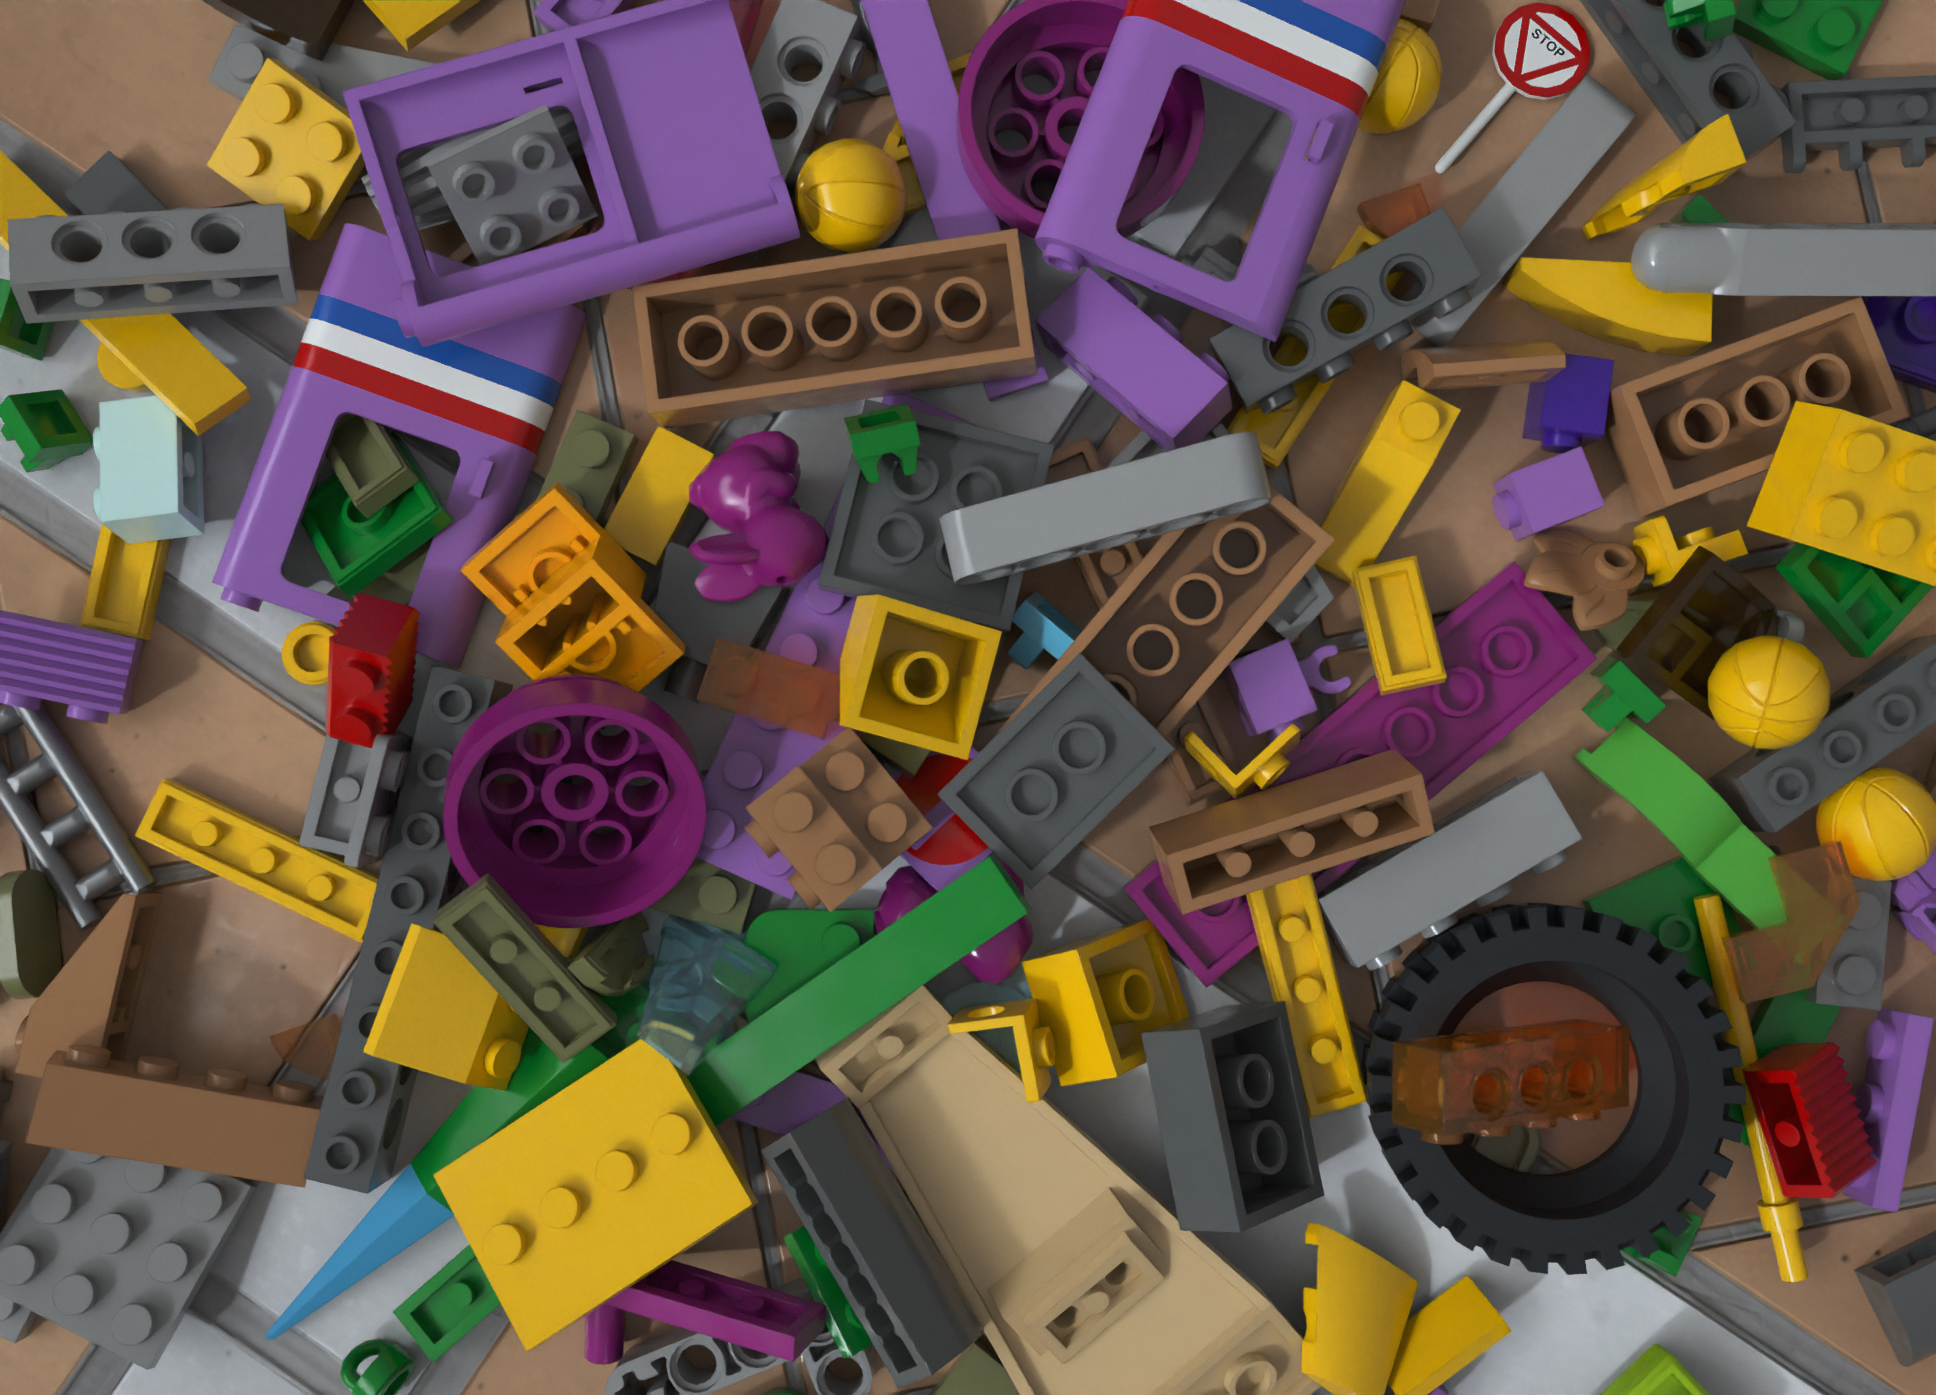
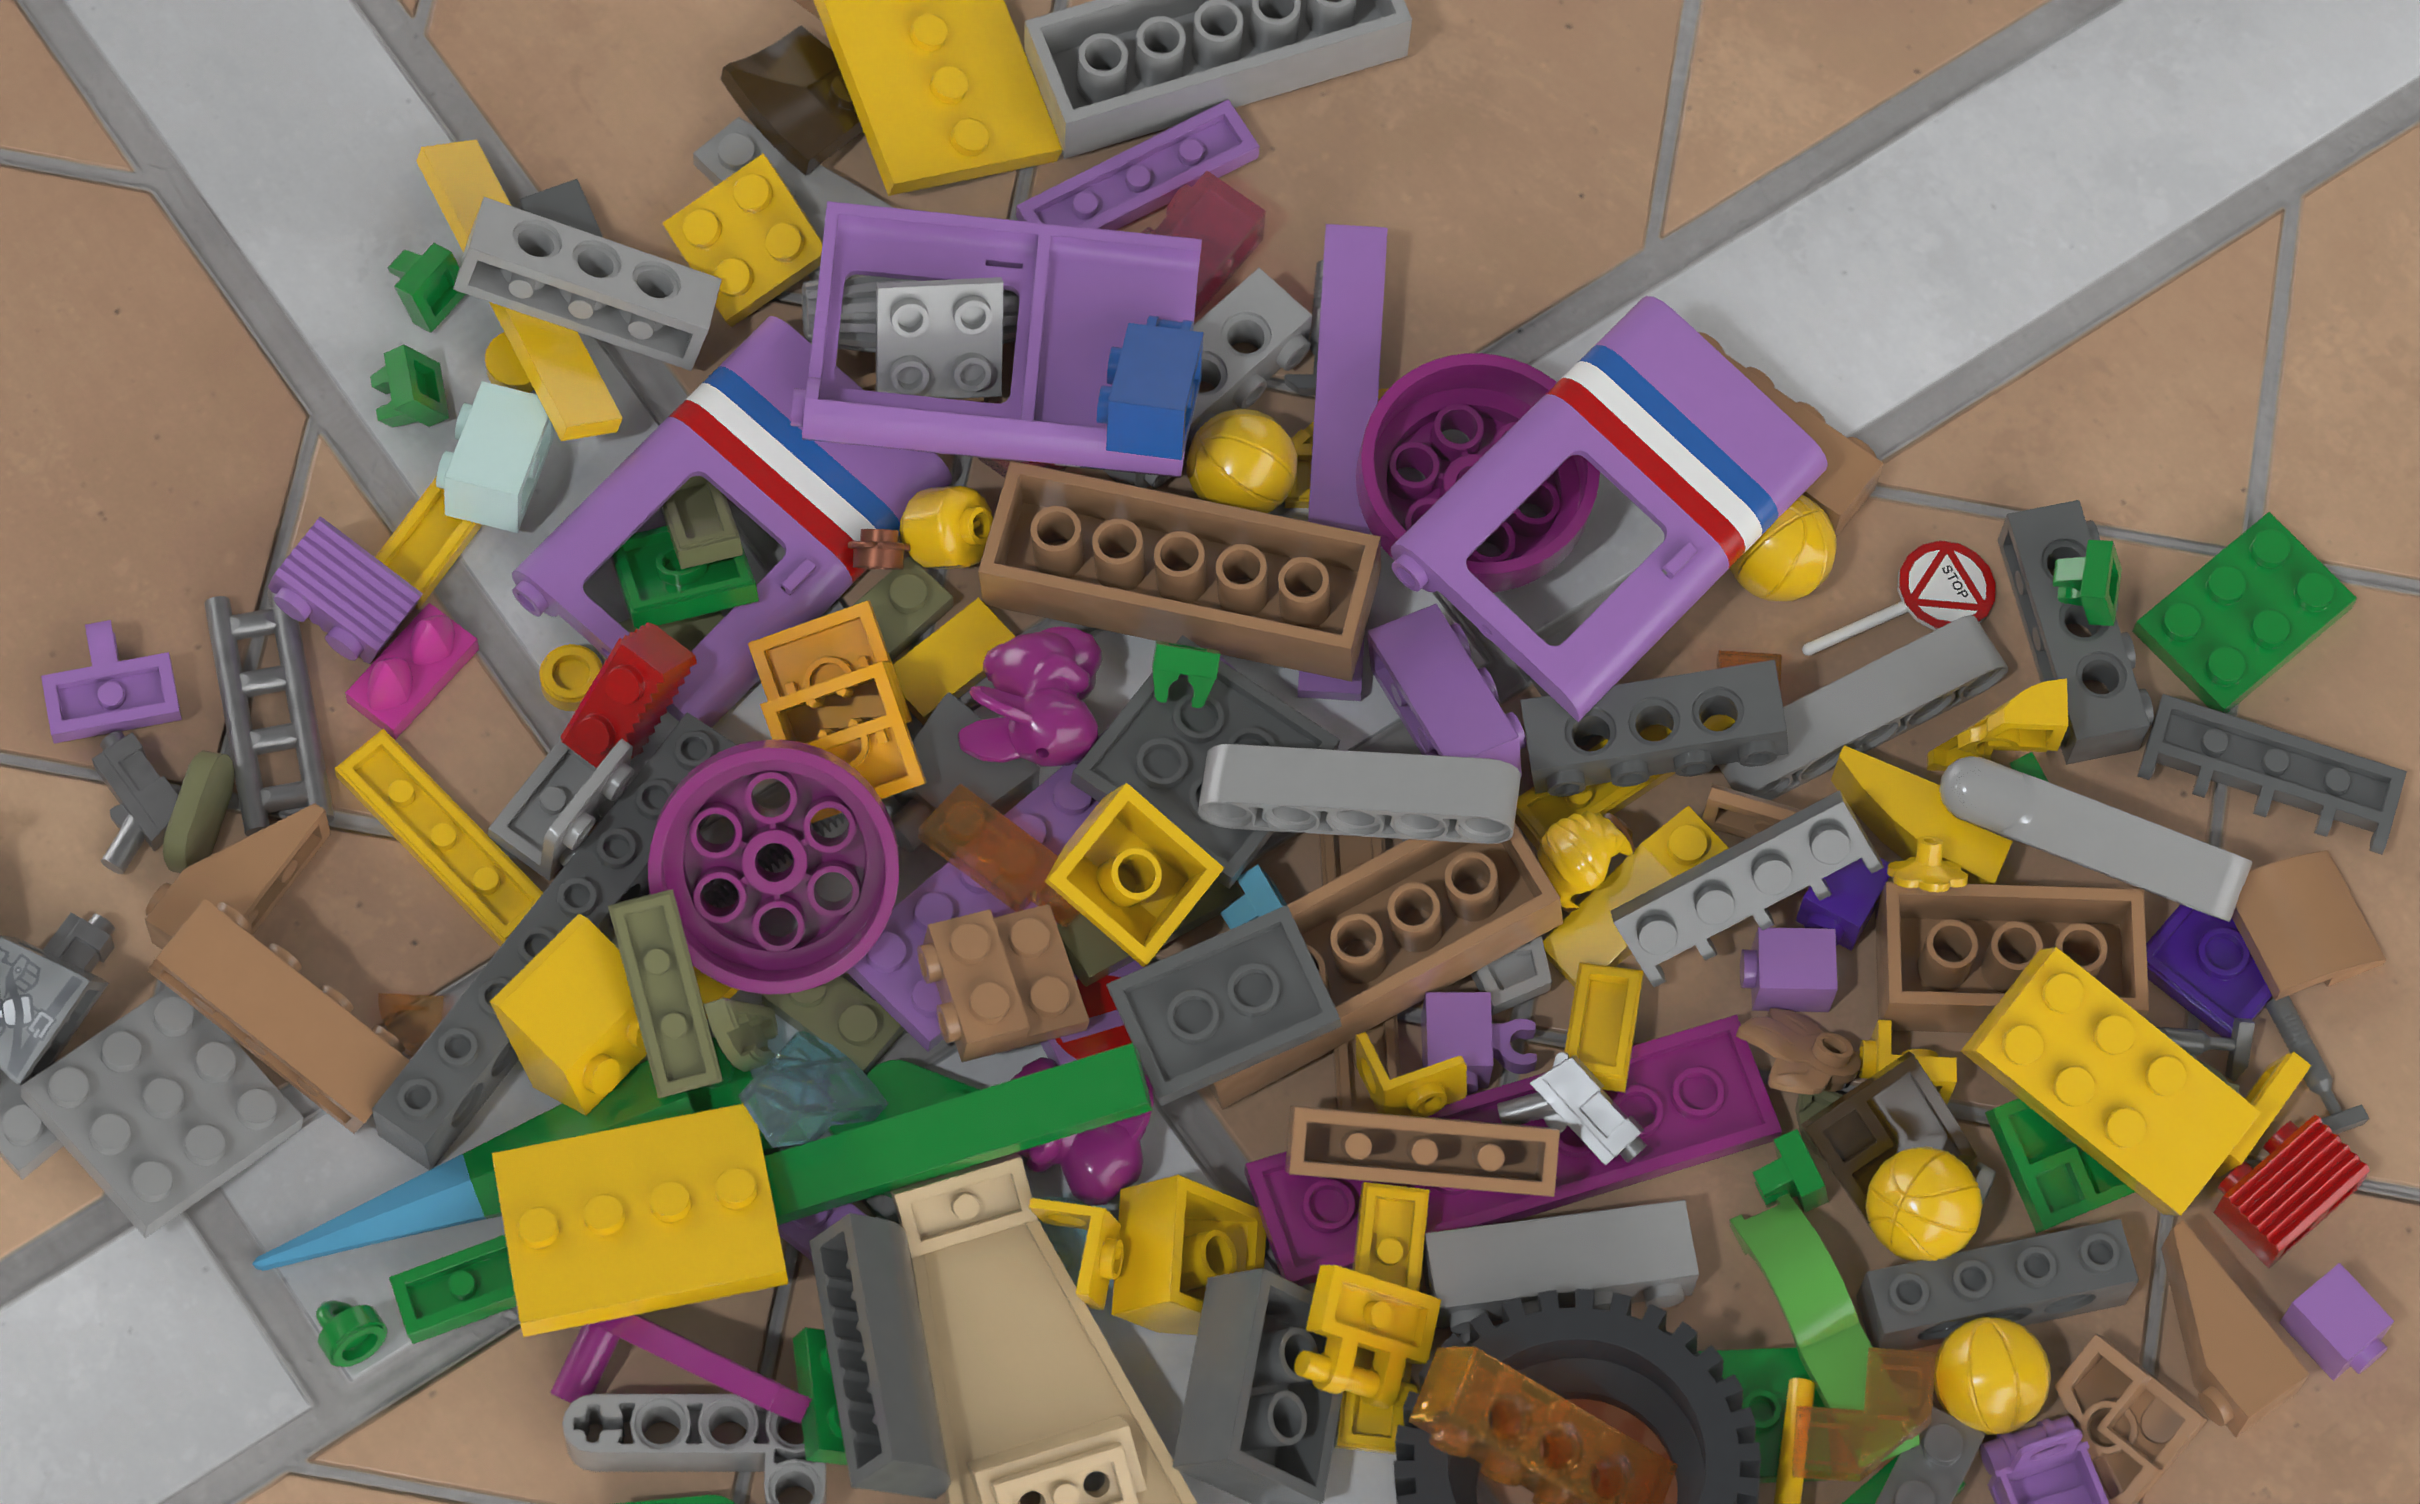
camera: 15 degrees right, 20 degrees down
none -> dark pink tile [345,603,479,740]
none -> copper plate [848,529,911,570]
none -> yellow head [900,486,993,569]
none -> blue brick [1096,315,1204,460]
none -> yellow plate [1294,1265,1442,1409]
none -> piece [1497,1051,1647,1166]
none -> yellow hair [1537,811,1635,912]
none -> hinge [1611,790,1884,988]
none -> yellow plant [1887,836,1968,892]

